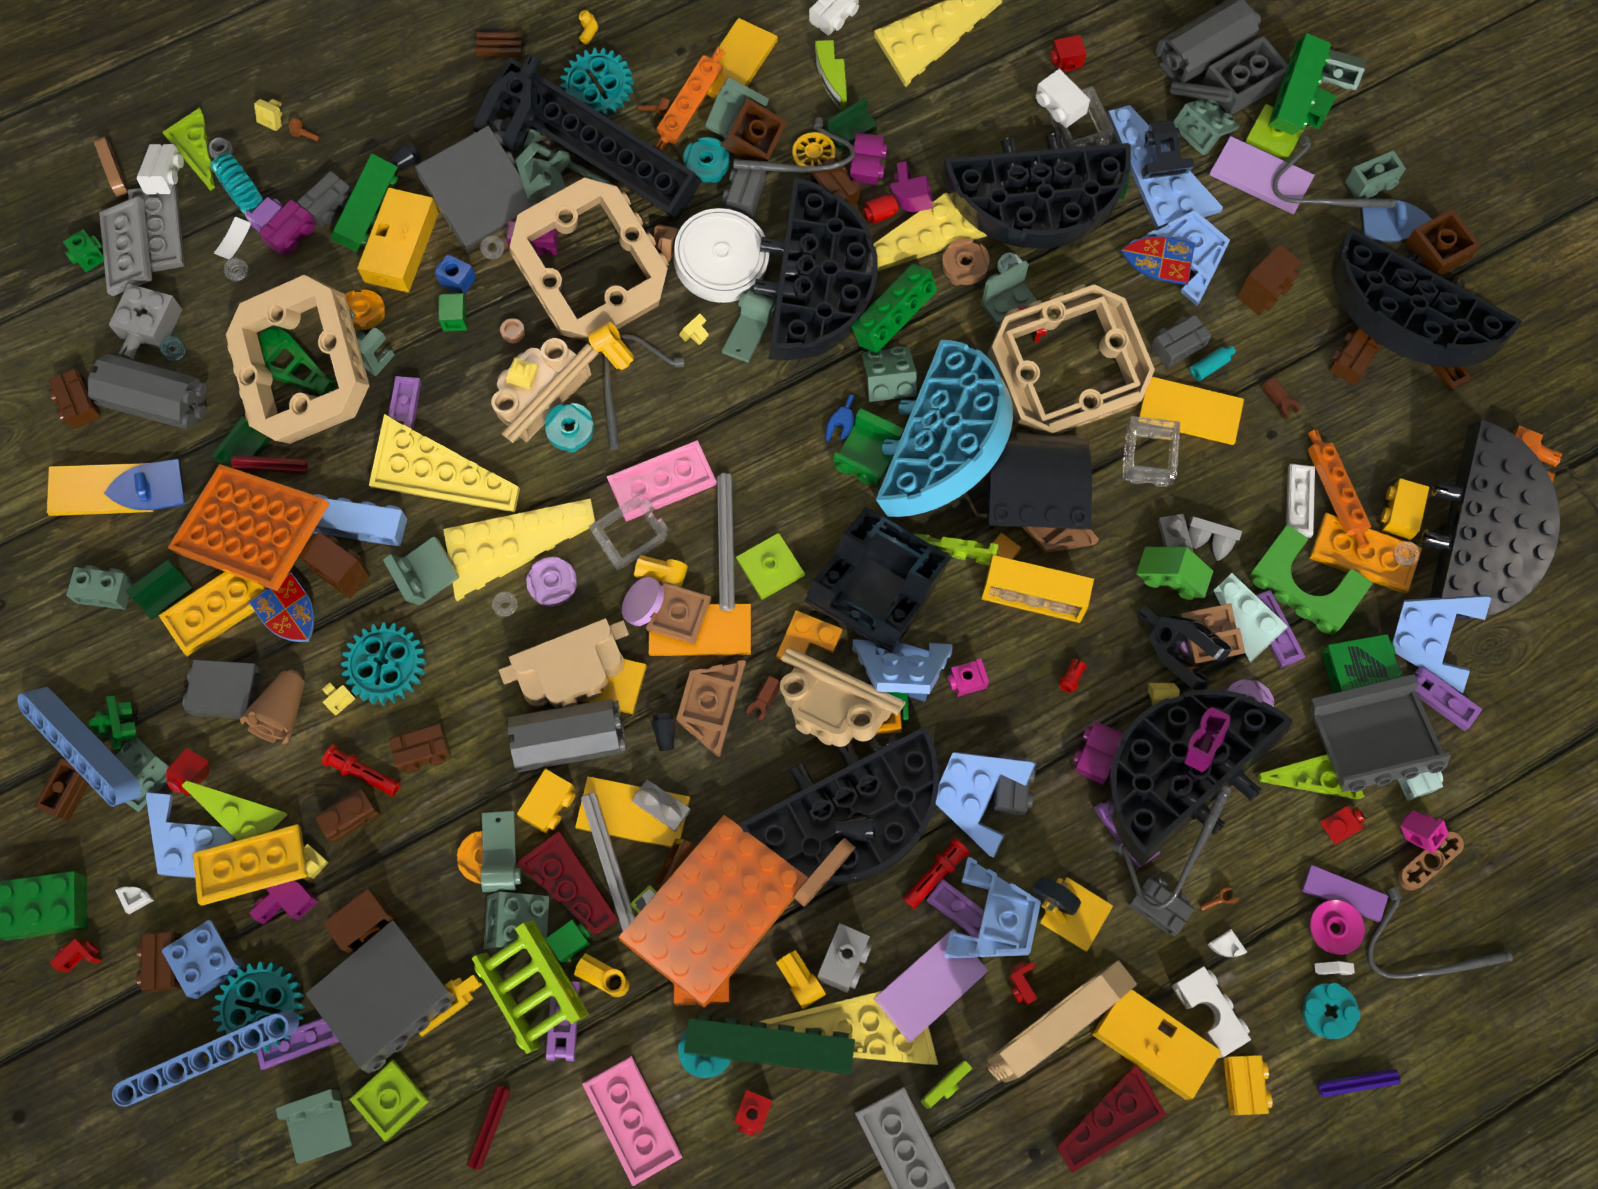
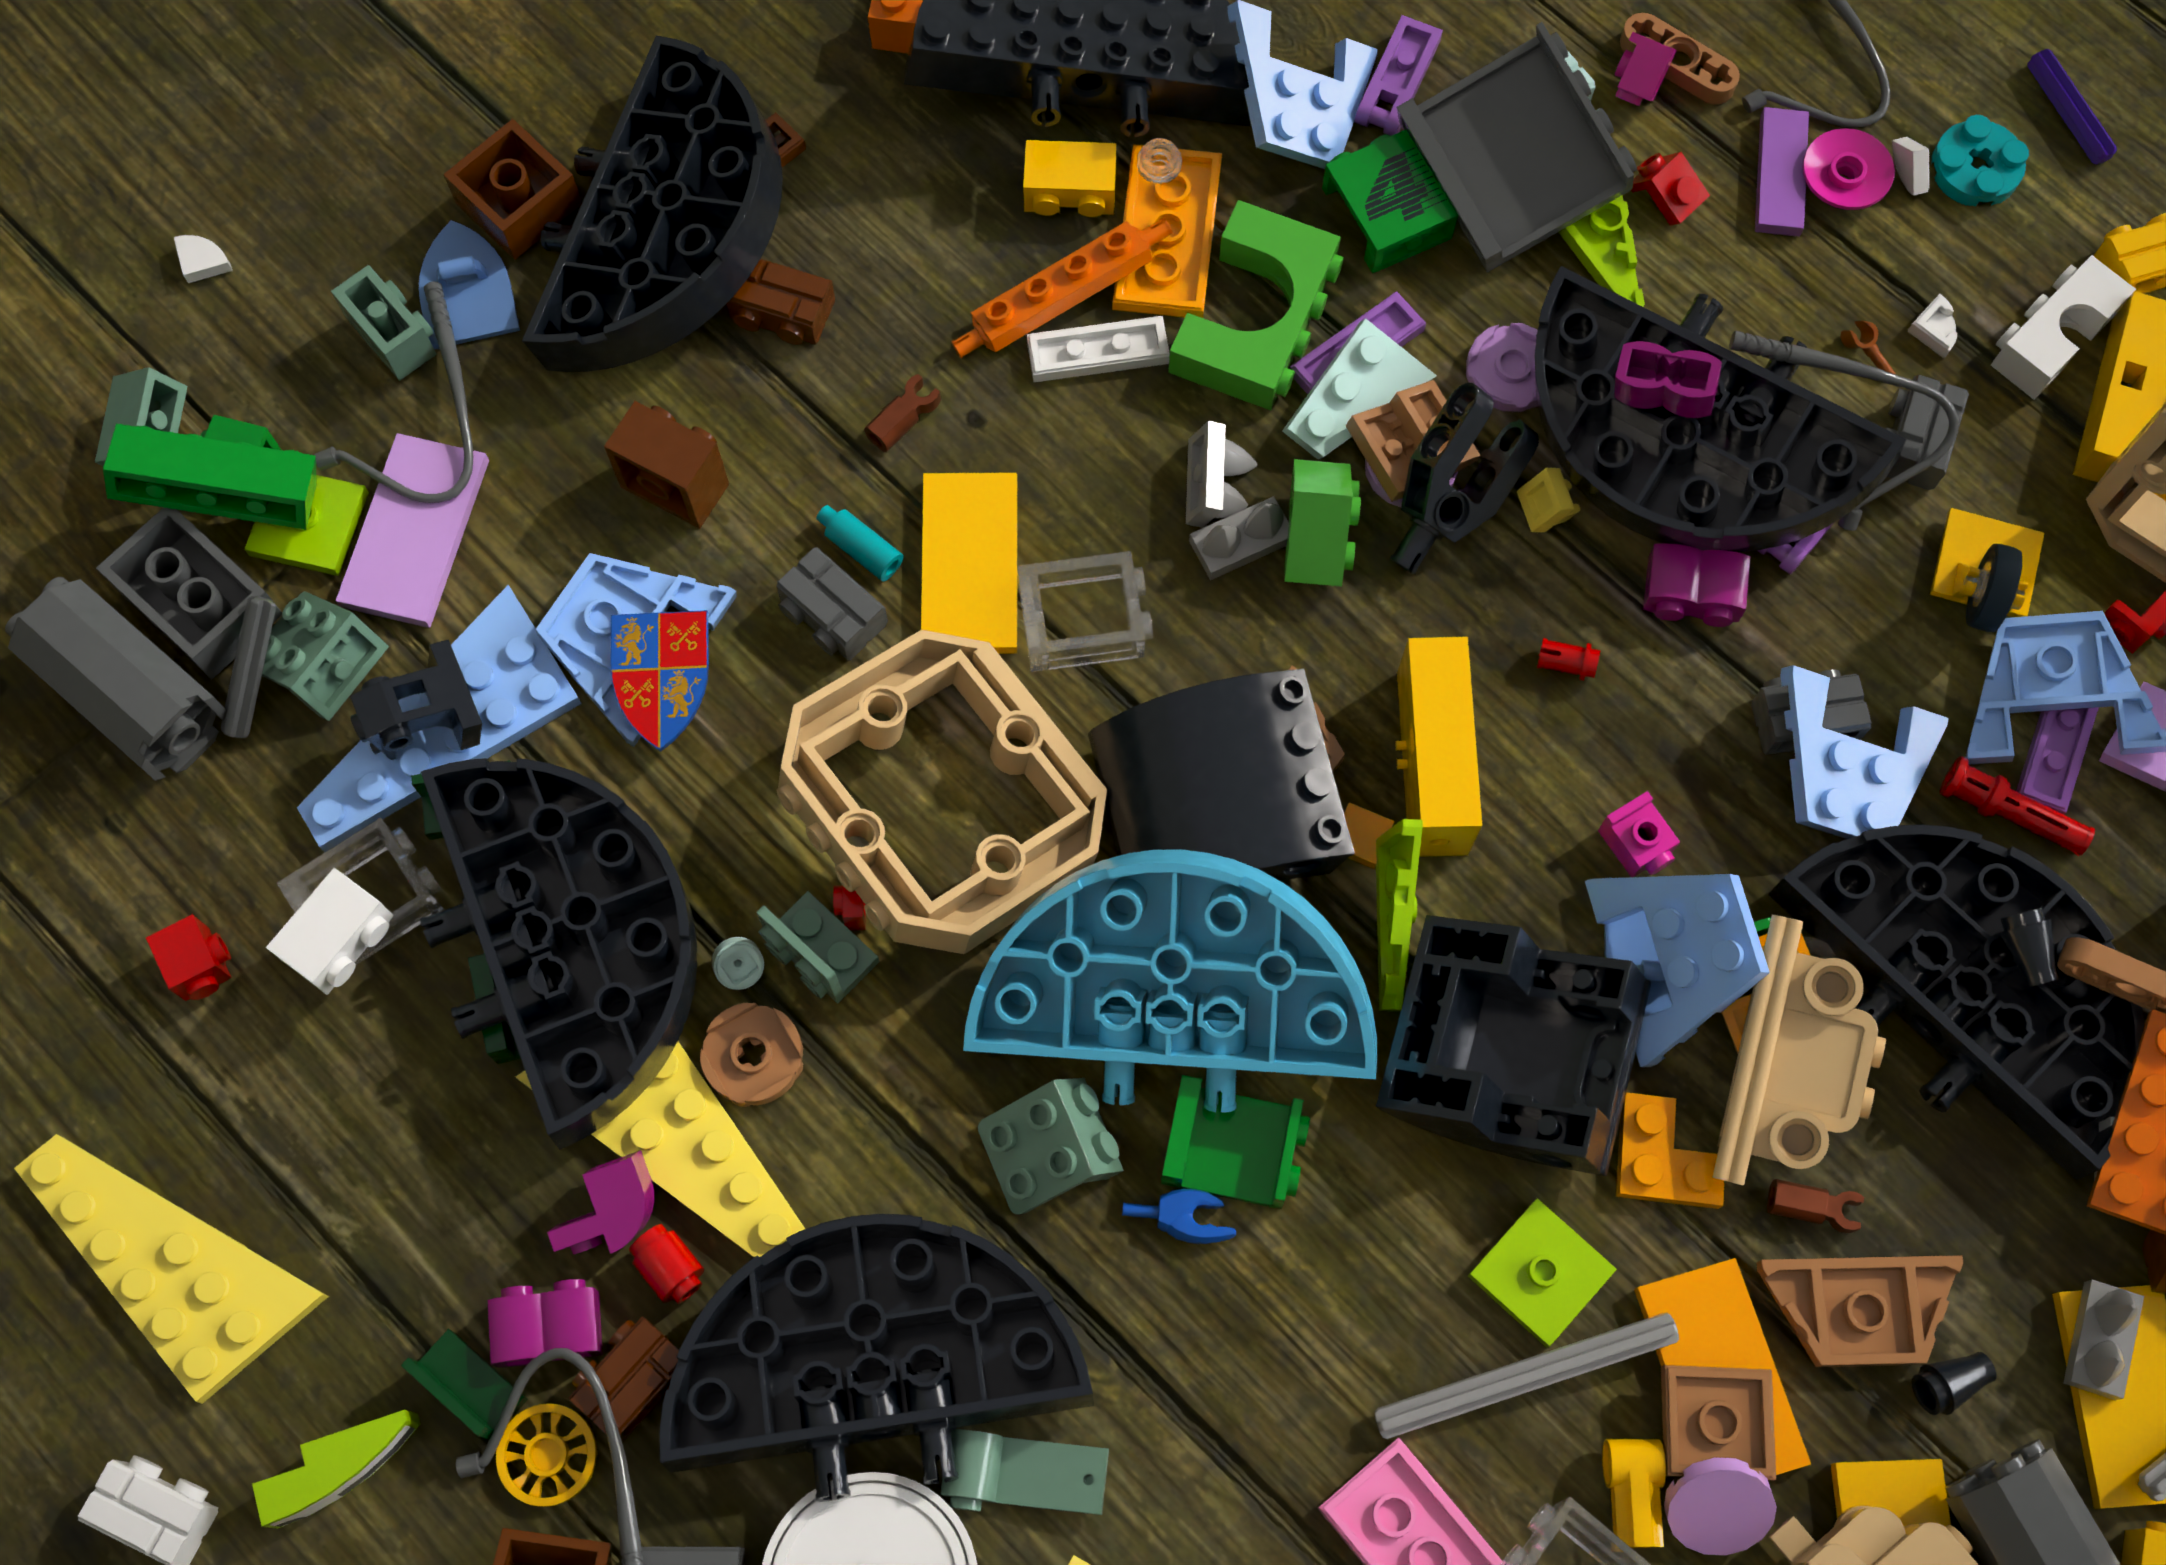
camera: 105 degrees left, 0 degrees up
green brick [852,264,937,354] -> none
none -> white tile [174,235,233,283]

